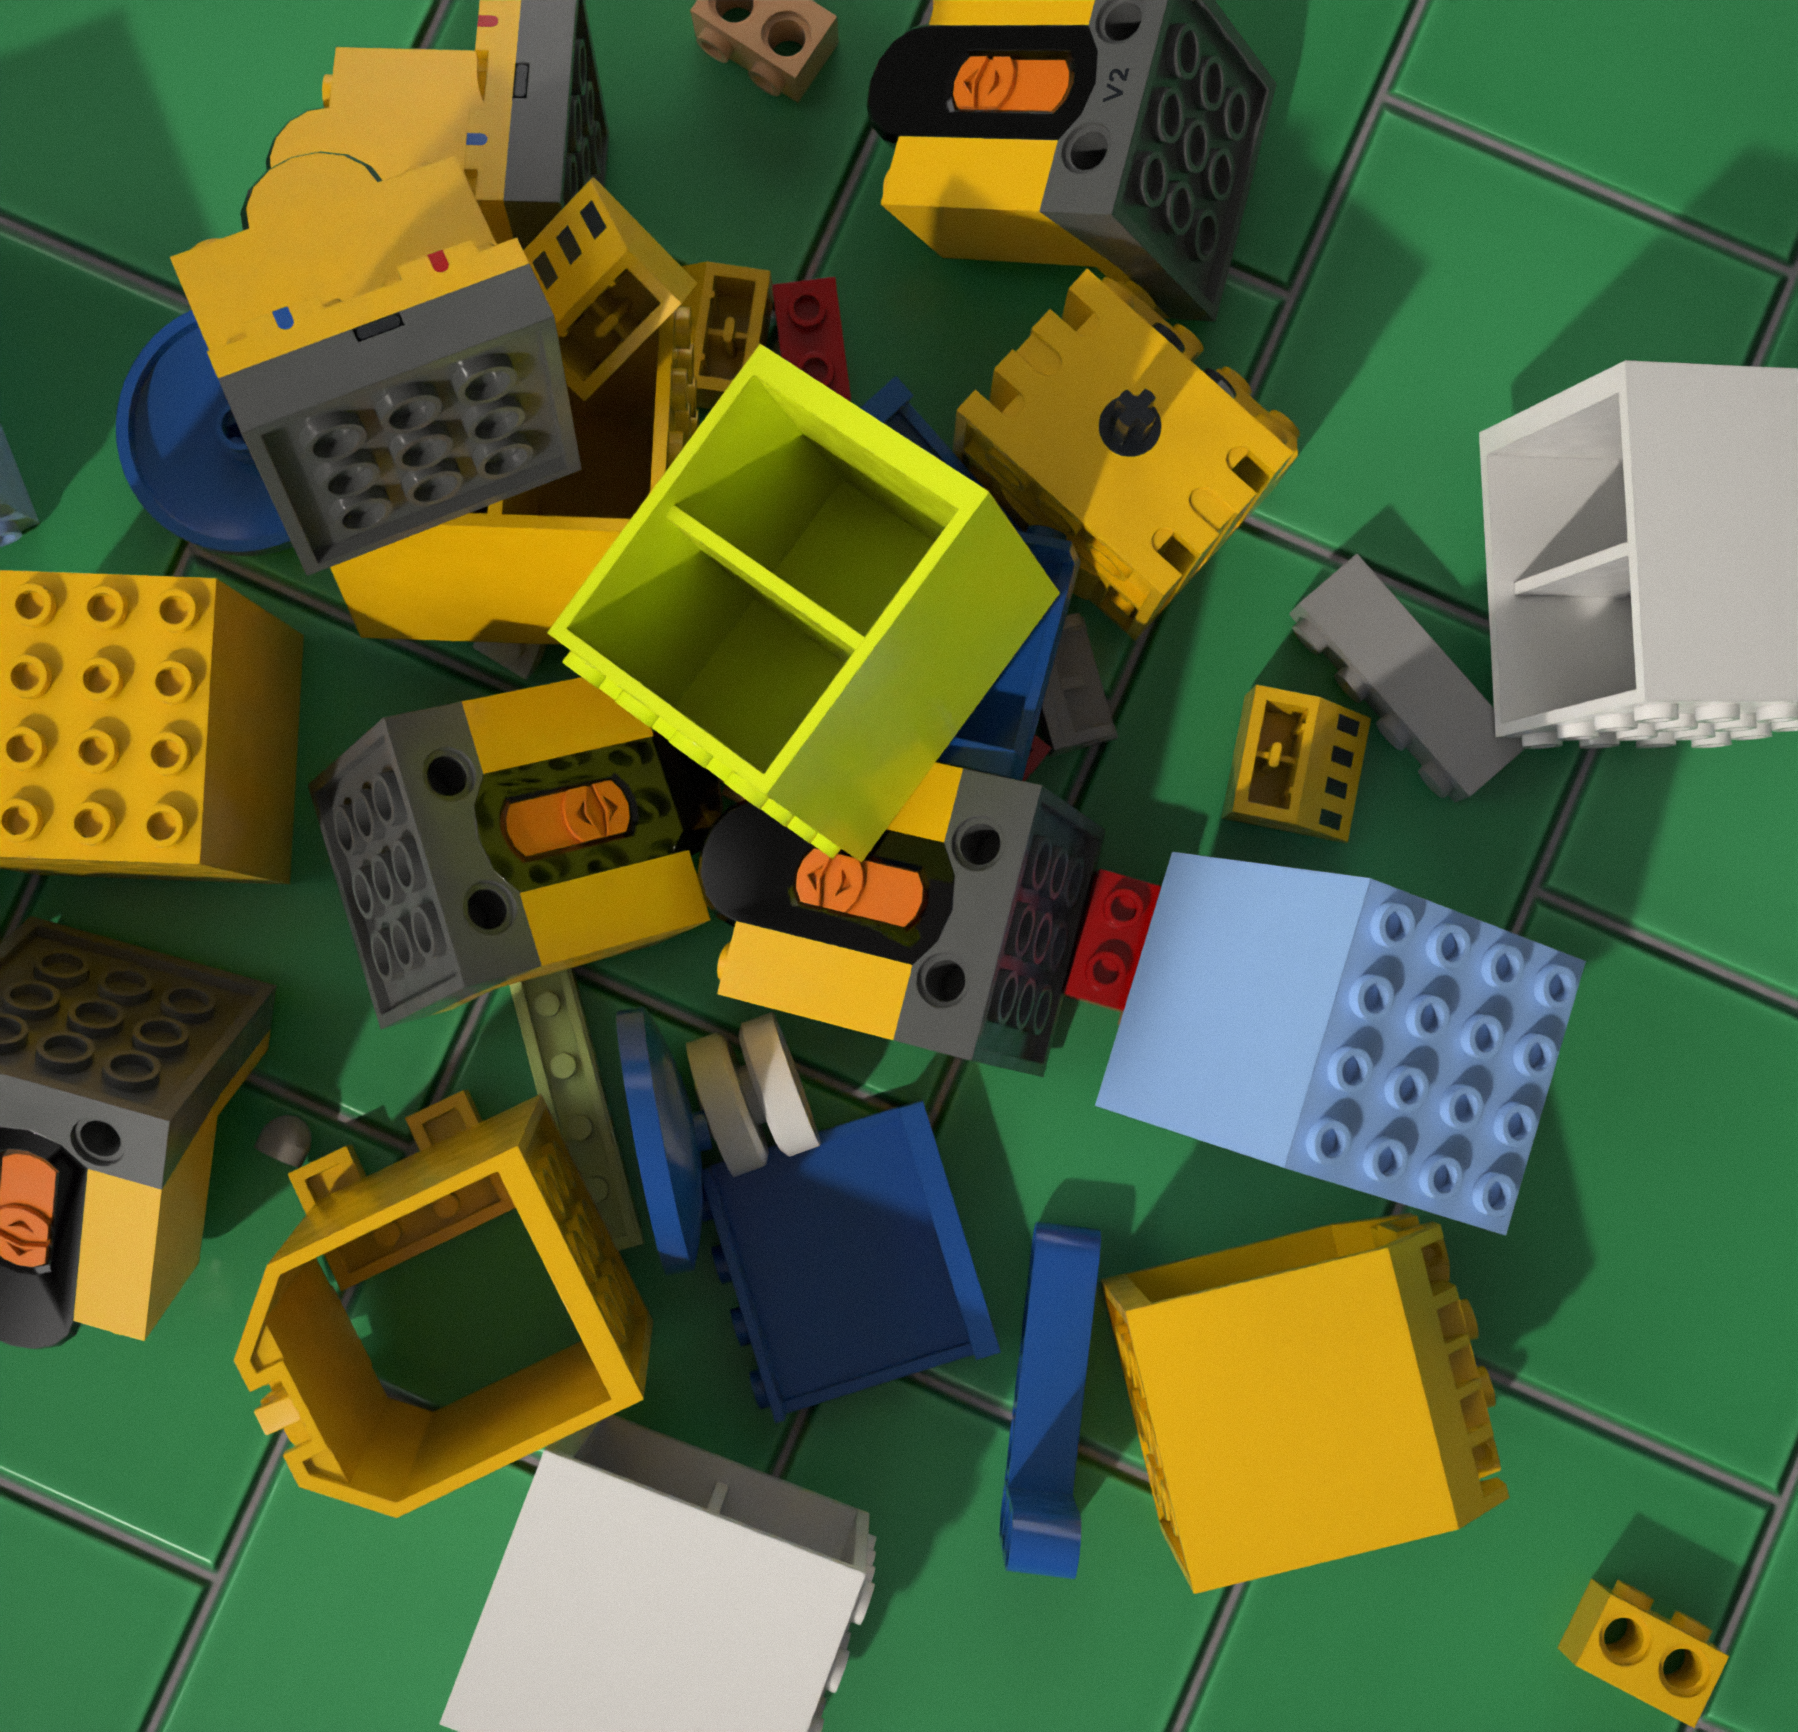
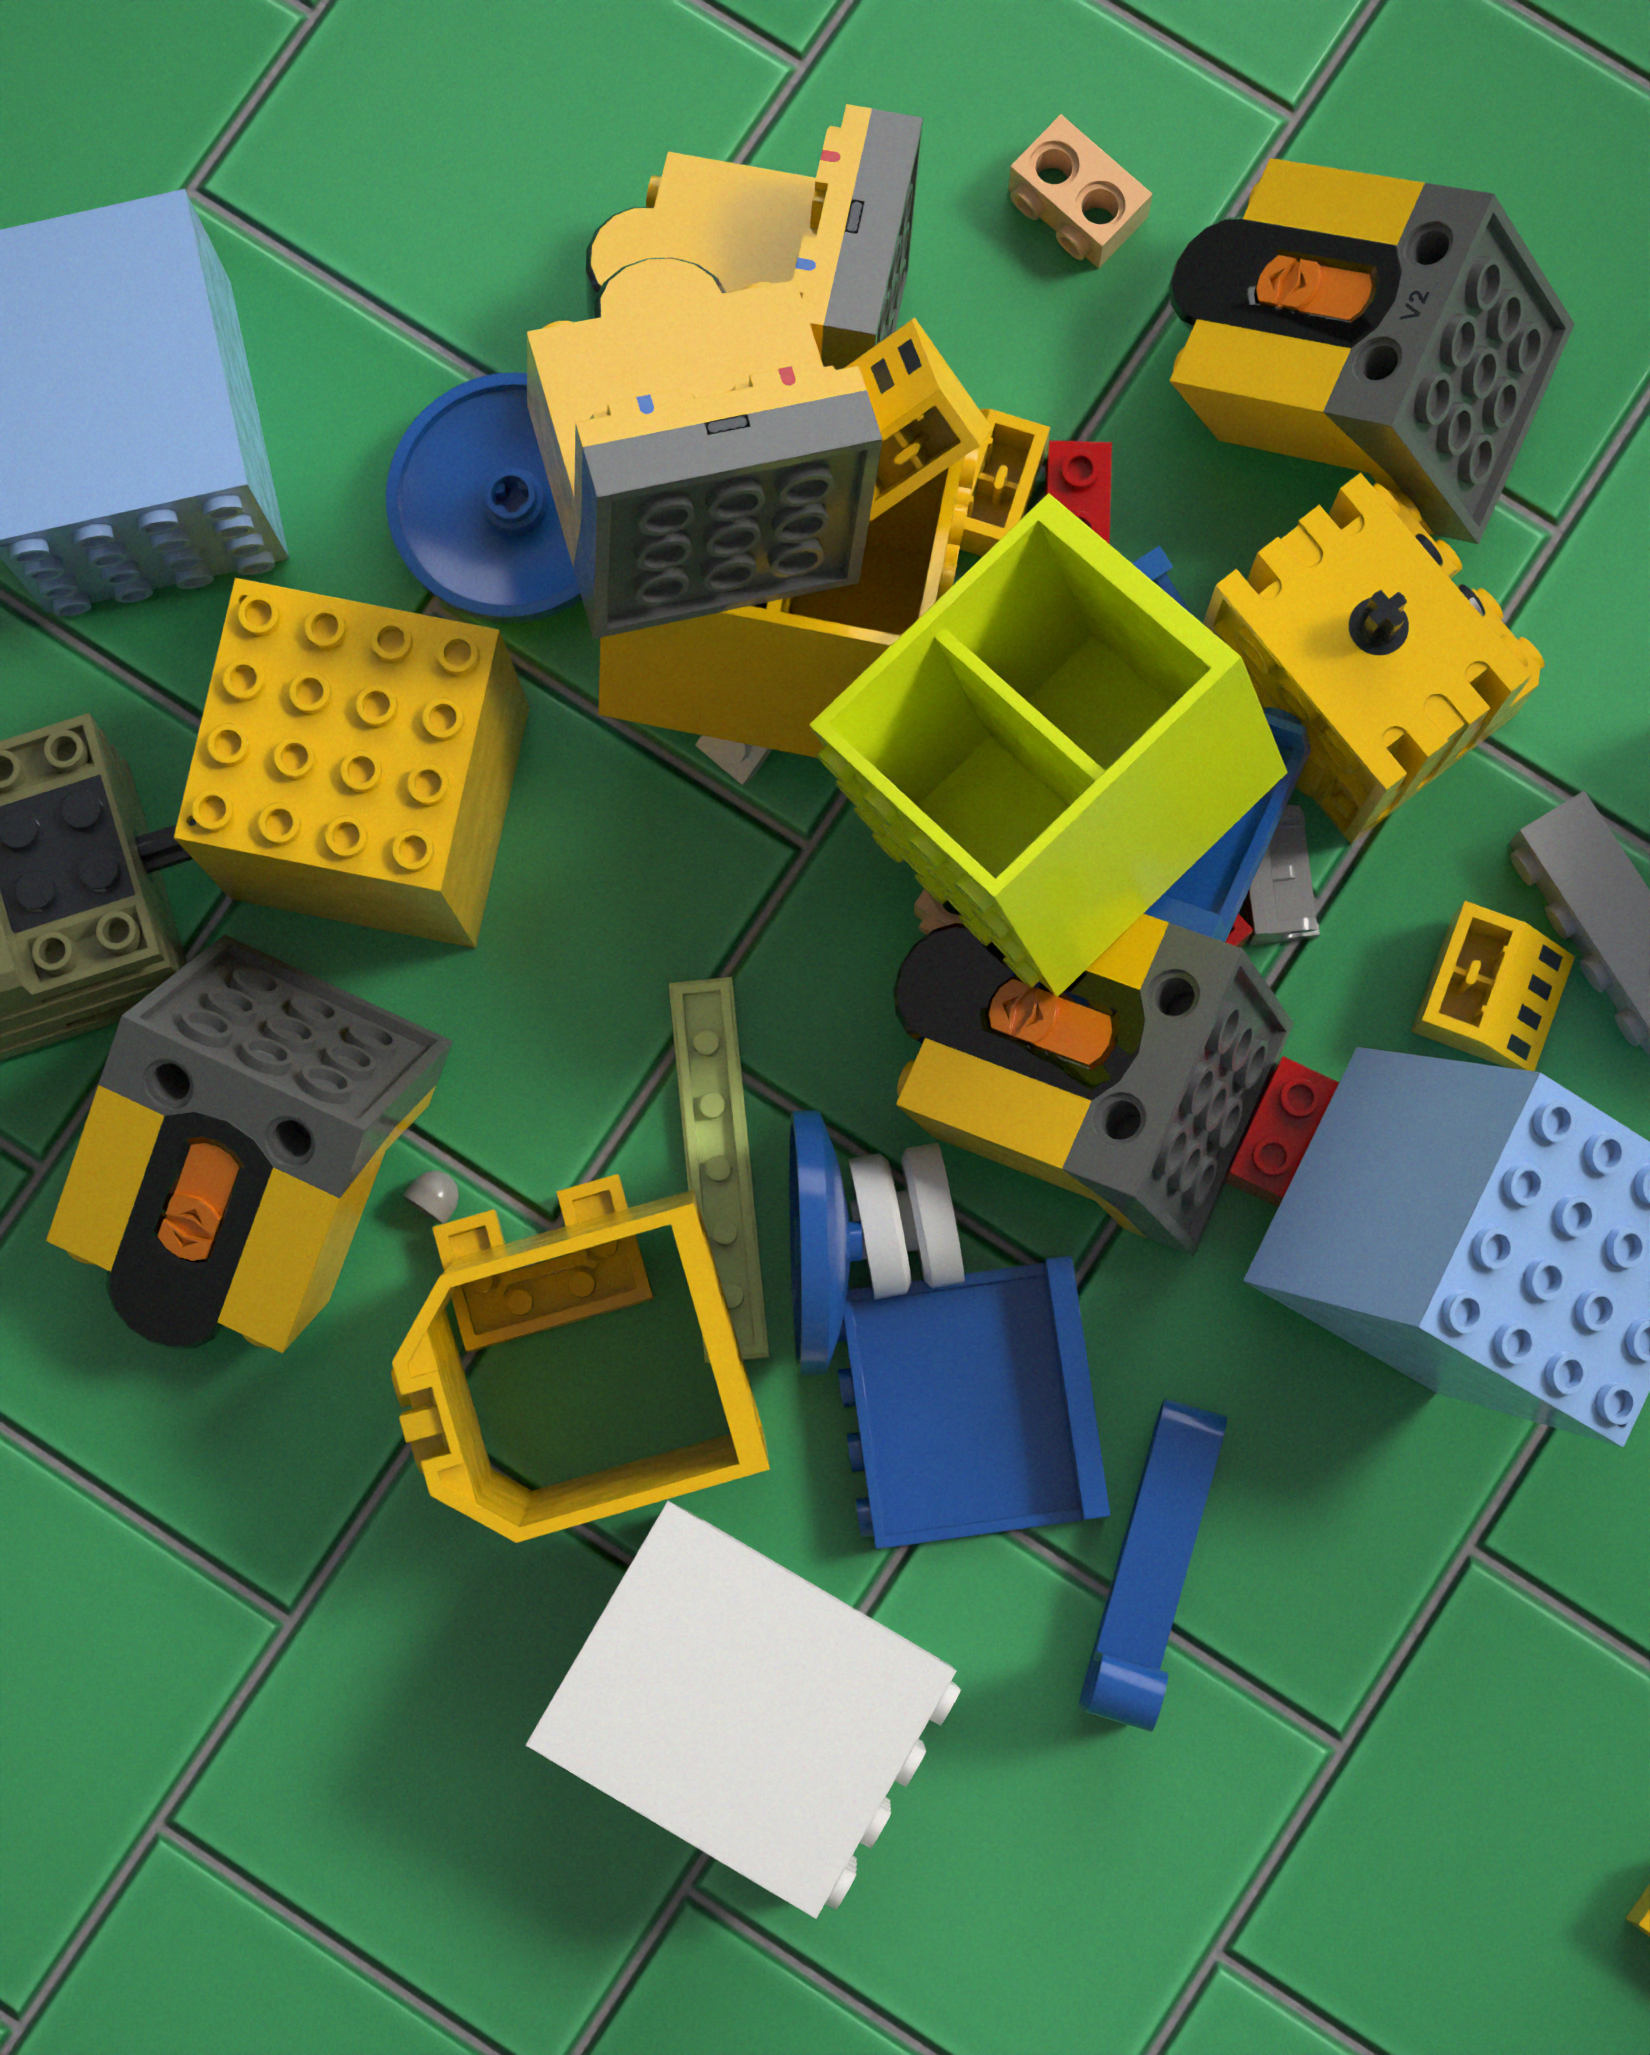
camera: 15 degrees right, 5 degrees down
piece [308,677,723,1029] -> none
yellow container [1100,1213,1510,1594] -> none

